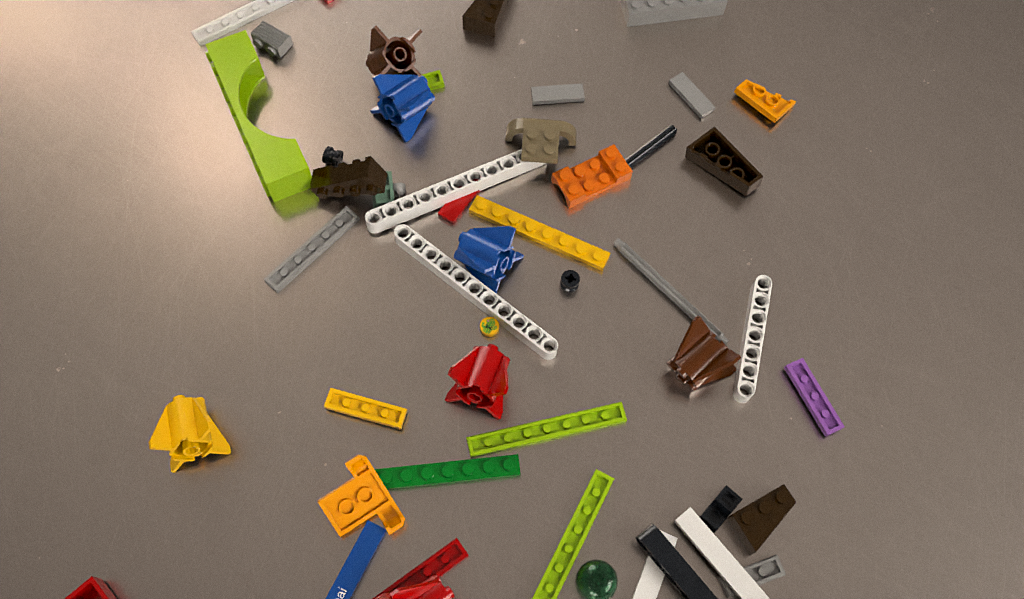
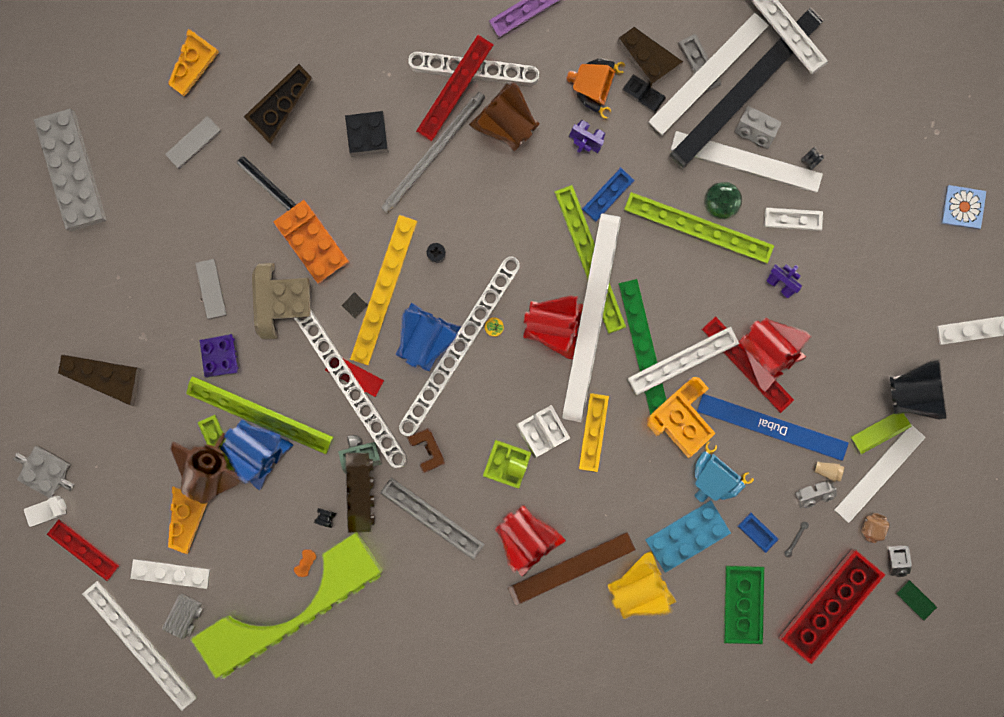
camera: 90 degrees left, 20 degrees up
none -> white plate [130,559,210,589]
none -> light orange wing [168,486,207,554]
none -> lime plate [186,376,333,454]
none -> dark purple hinge [199,334,239,378]
none -> orange piece [293,549,317,577]
none -> clear smoke tile [341,292,368,319]
none -> black brick [345,111,389,157]
none -> reddish brown panel [407,428,445,473]
none -> red tile [416,34,494,141]
none -> lime plate [483,440,532,489]
none -> red brick [495,505,566,577]
none -> reddish brown beam [507,532,636,606]
none -> white slope [516,405,570,458]
none -> white beam [562,213,621,423]
none -> orange torso [567,58,626,119]
none -> dark purple hips [568,120,605,153]
none -> blue tile [582,167,635,223]
none -> white tile [628,327,739,395]
none -> dark azure plate [645,500,731,573]
none -> dark azure torso [694,442,754,502]
none -> green tile [724,566,765,644]
none -> blue tile [737,512,779,553]

